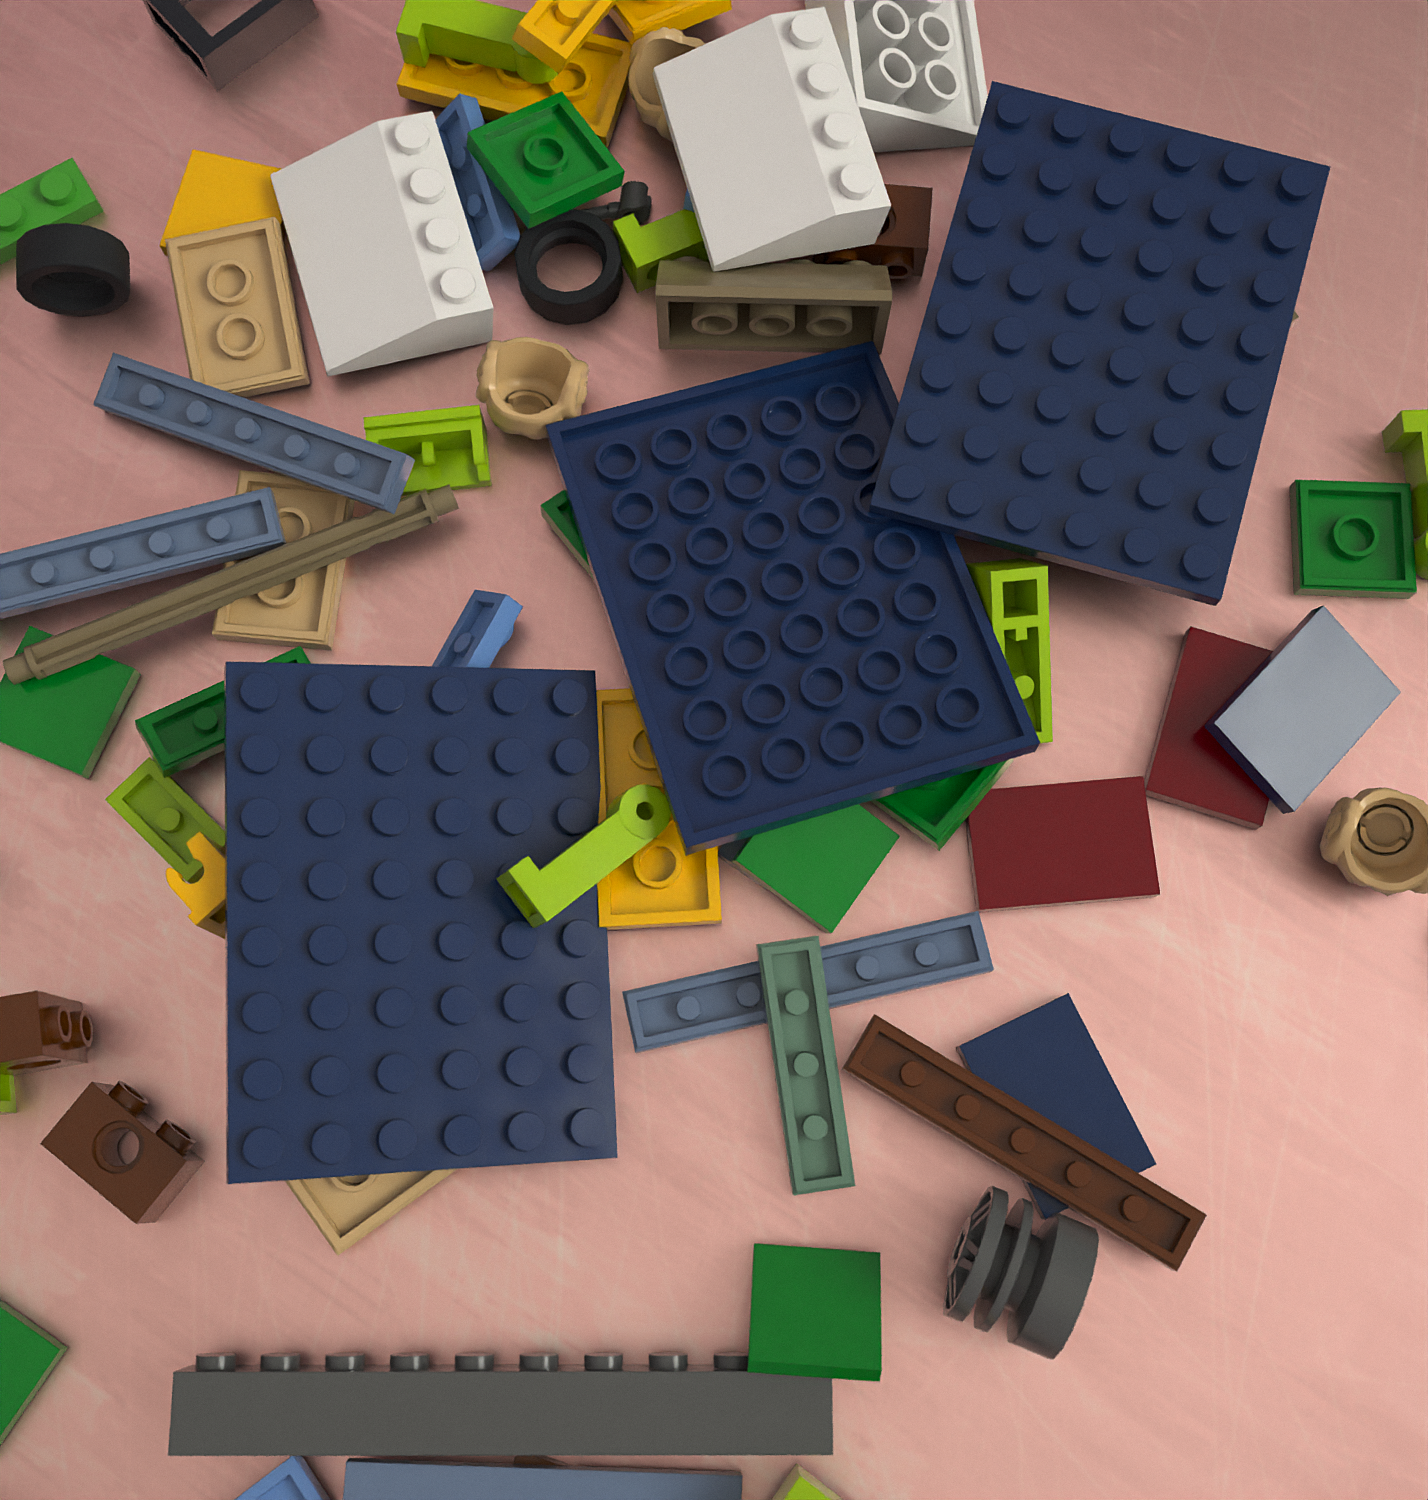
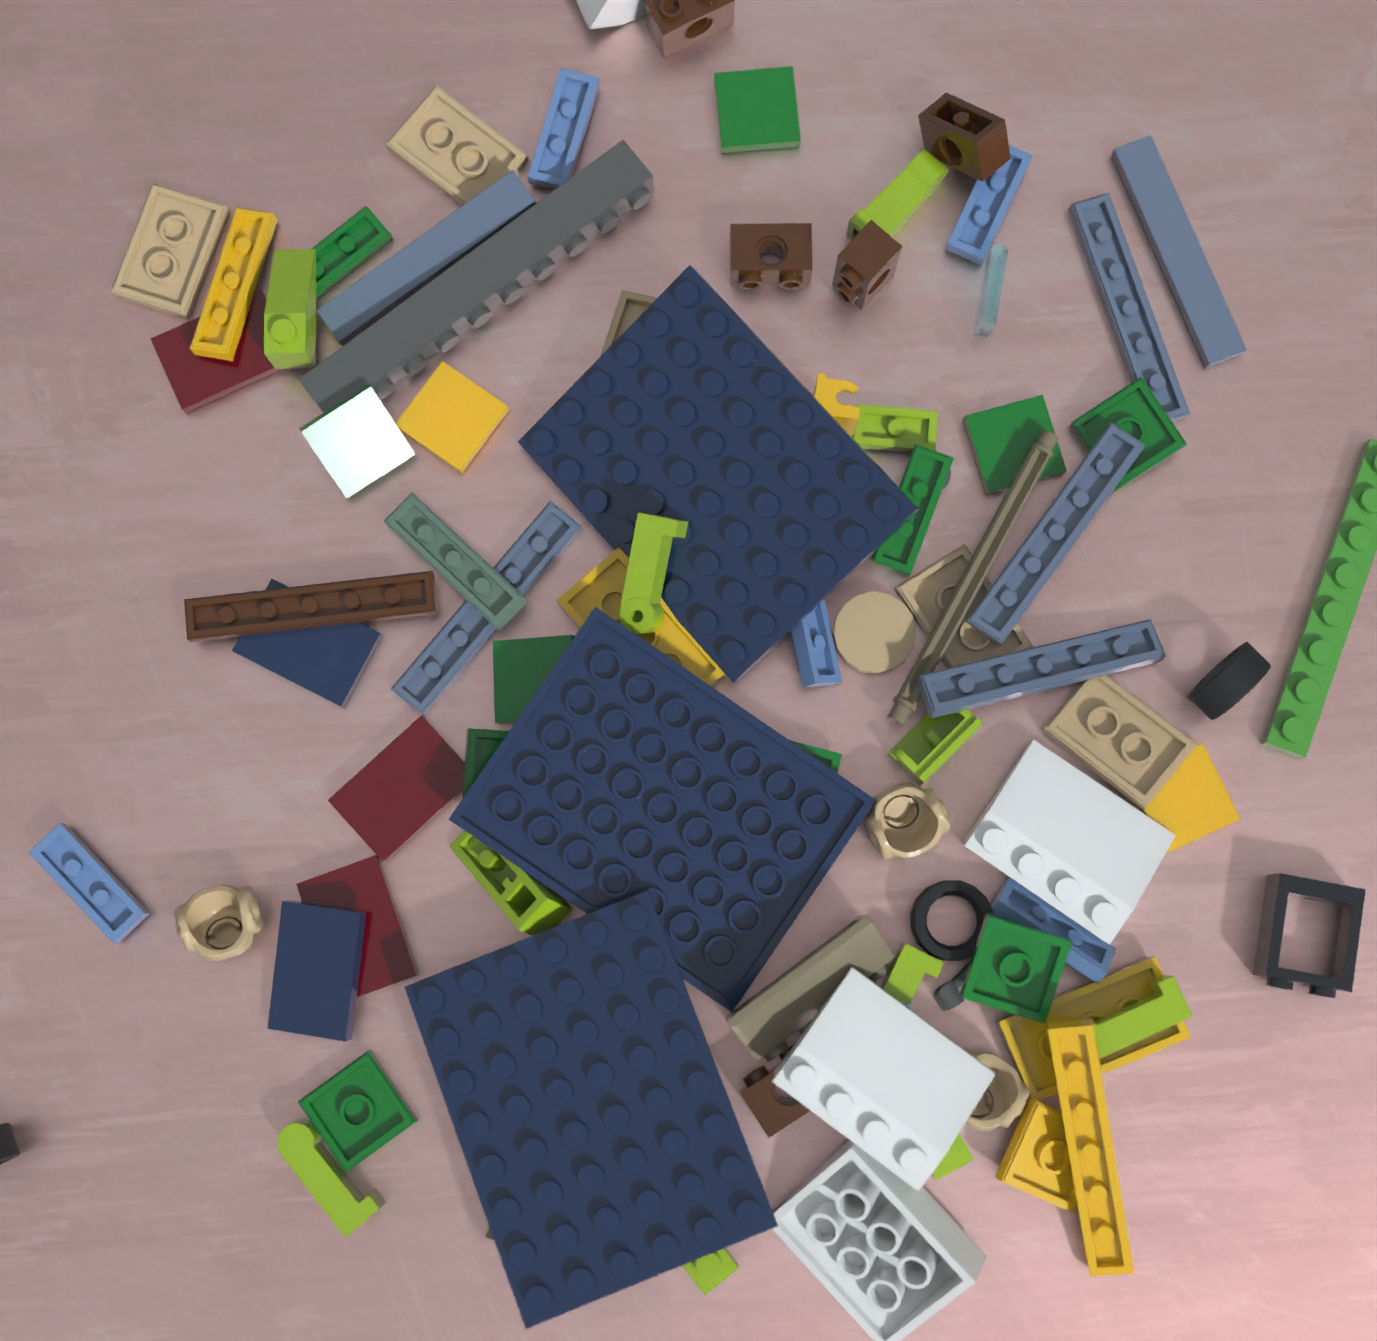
camera: 145 degrees right, 5 degrees up
dark grey wheel [943,1186,1099,1360] -> none
none -> yellow tile [395,361,509,474]
none -> tan tile [833,591,917,675]

